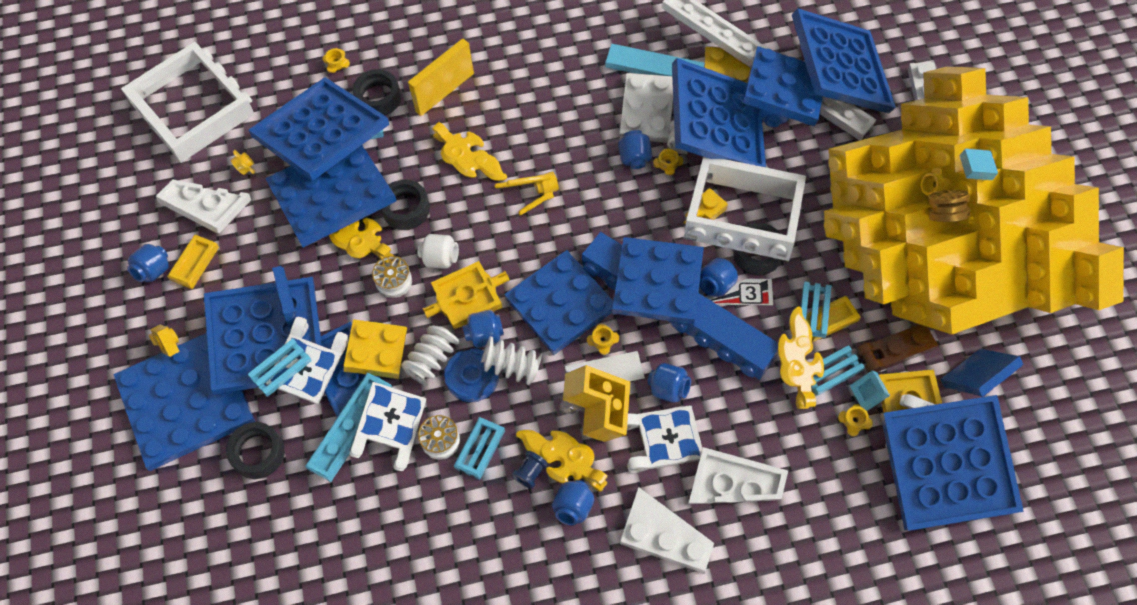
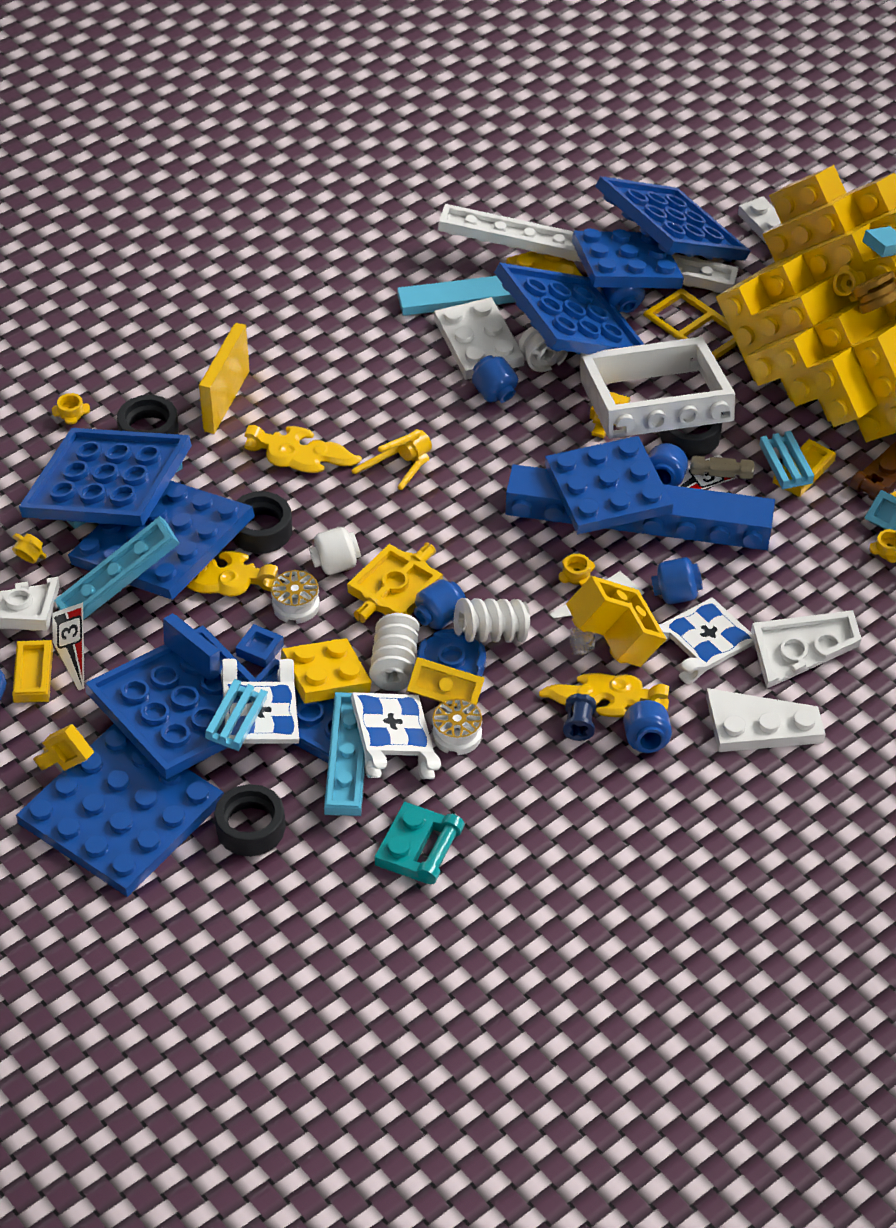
camera: 30 degrees left, 15 degrees down
medium azure tile [454,417,505,480] -> none
blue plate [504,250,614,355] -> none
yellow plate [653,149,683,175] -> none
yellow piece [778,307,824,409] -> none
medium azure tile [811,345,865,396] -> none
none -> sticker [52,602,84,690]
none -> medium azure tile [54,516,180,620]
none -> blue plate [236,624,284,668]
none -> teal plate [375,801,465,884]
none -> yellow plate [406,657,485,707]
none -> yellow window [643,288,737,359]
none -> dark tan axle [690,456,755,479]

